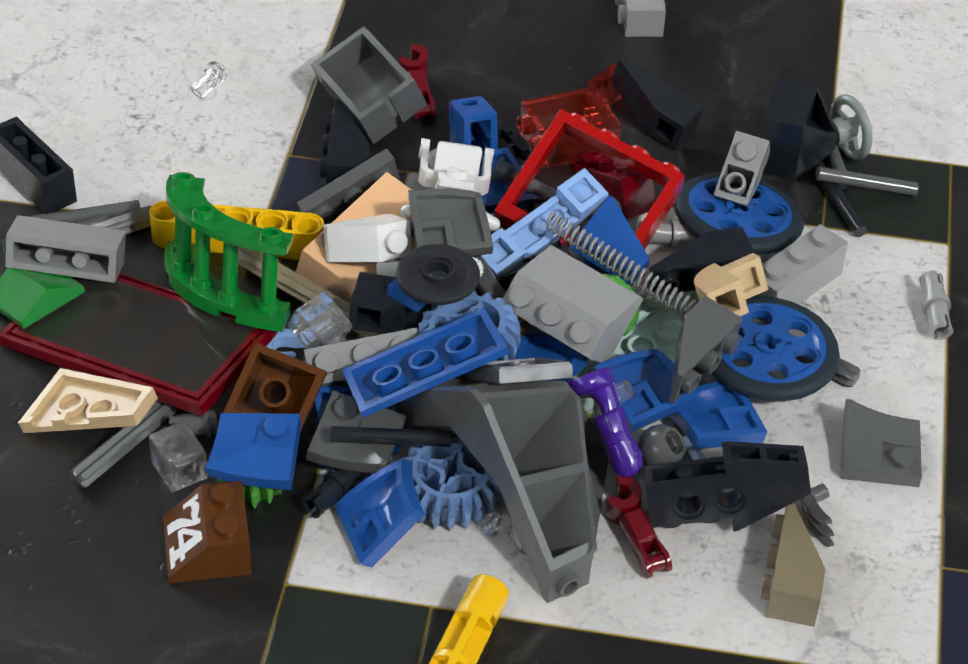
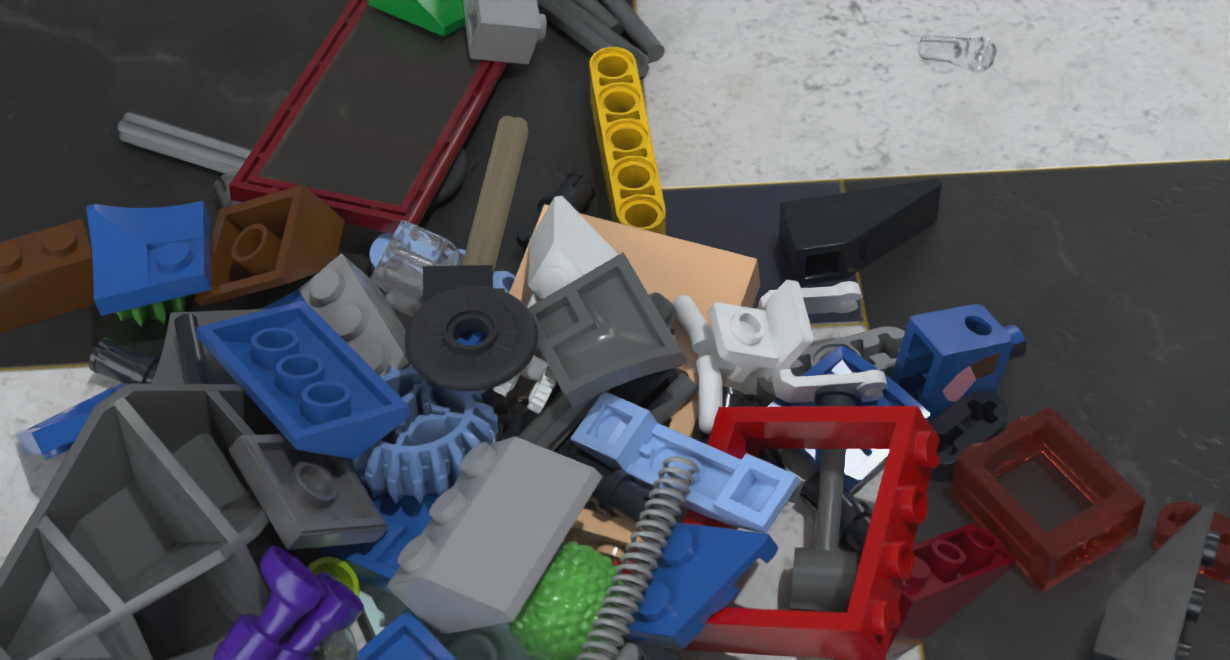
camera: 80 degrees right, 5 degrees up
tan wing [18,368,158,433] -> none
clear brick [149,421,208,492] -> none
green fence [164,172,293,332] -> none
dark grey wing [297,149,401,223] -> none
dark grey piece [311,26,427,144] -> none
dark red piece [398,44,436,121] -> none

